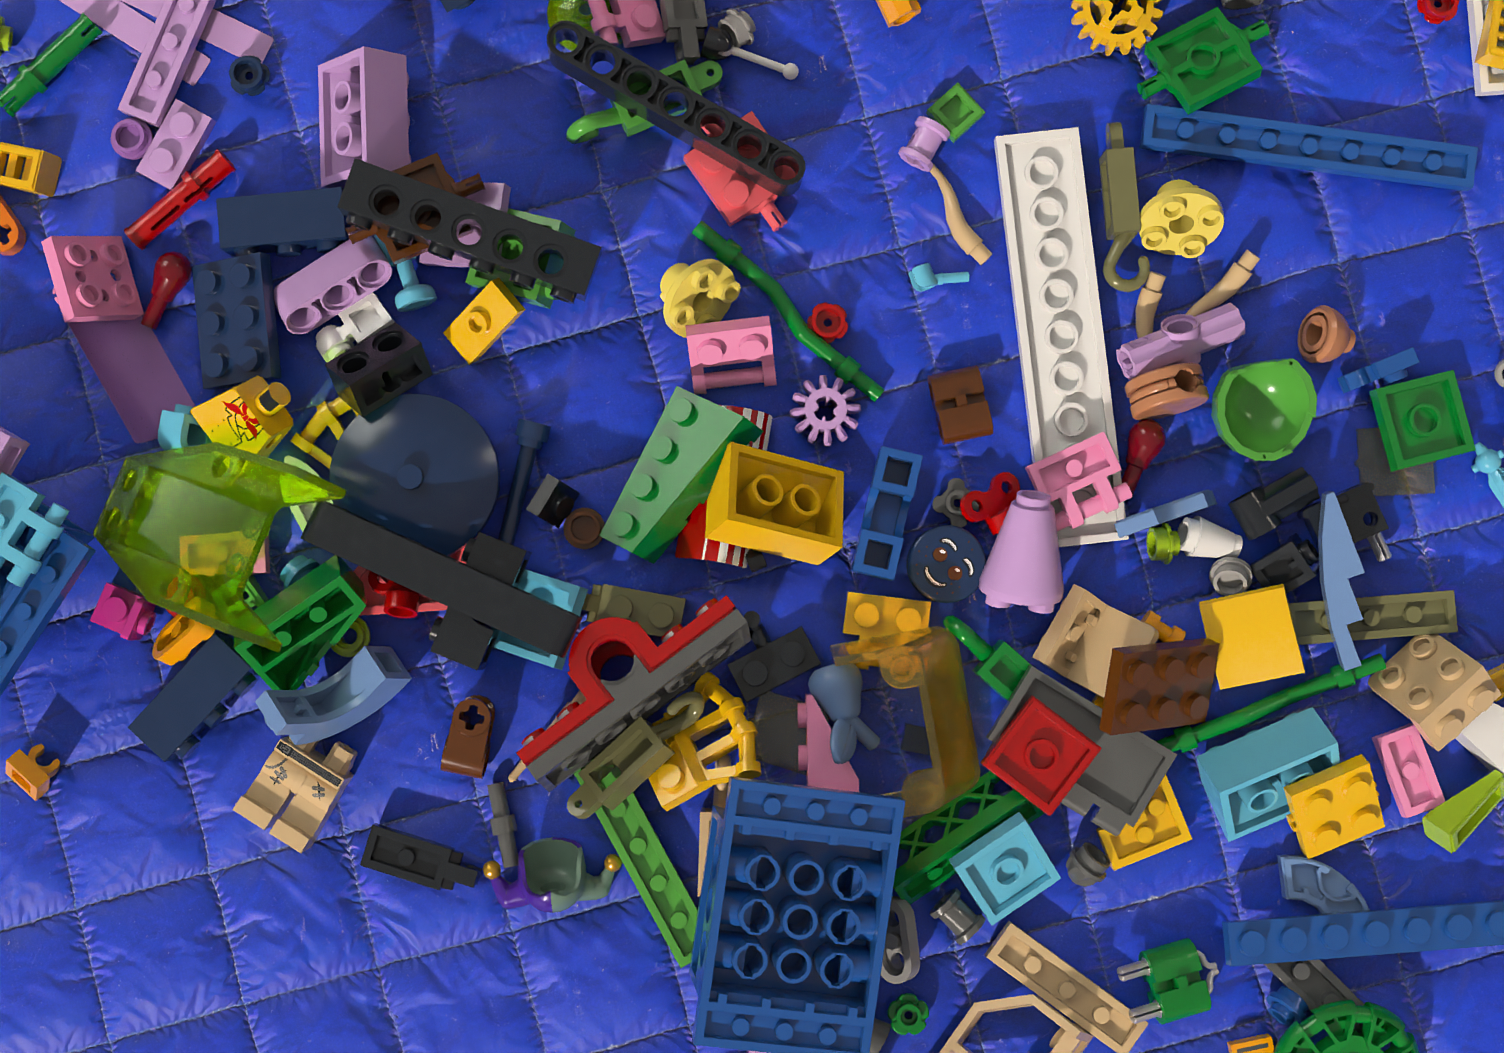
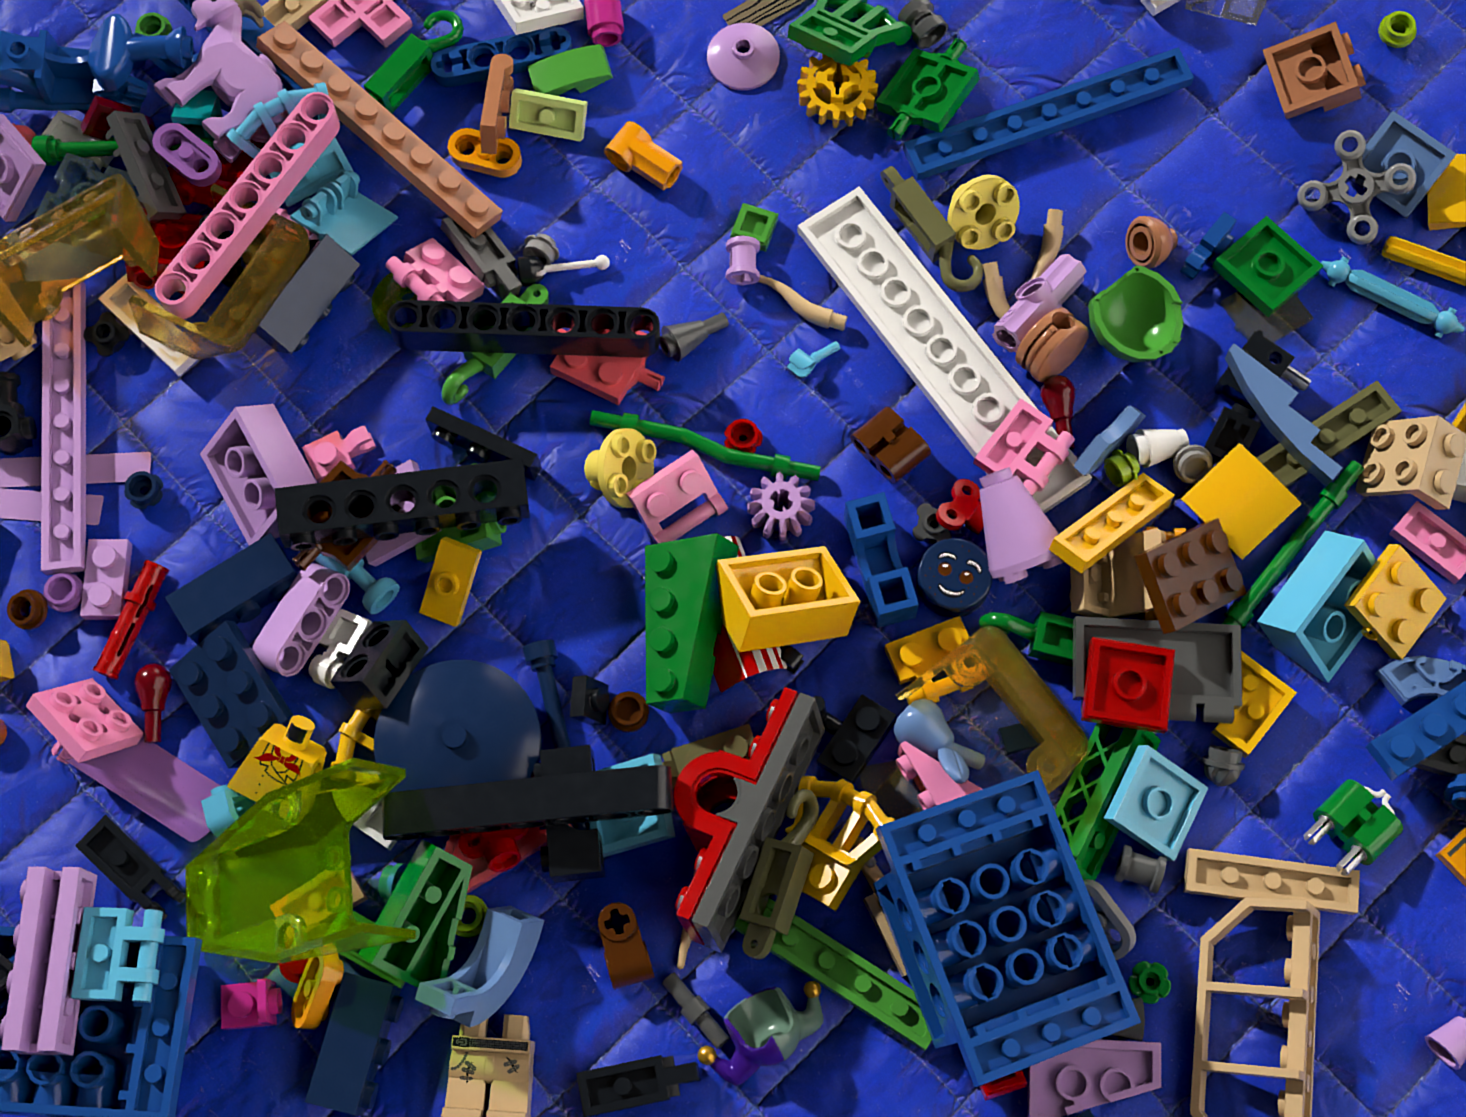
camera: 30 degrees left, 15 degrees down
black piece [1228,467,1320,541] -> none
none -> reddish brown plate [7,589,48,630]
none -> black hinge [75,814,187,921]
none -> bright pink plate [302,425,377,483]
none -> black plate [425,406,542,481]
none -> dark grey cone [660,312,729,362]
none -> yellow plate [1049,473,1175,574]

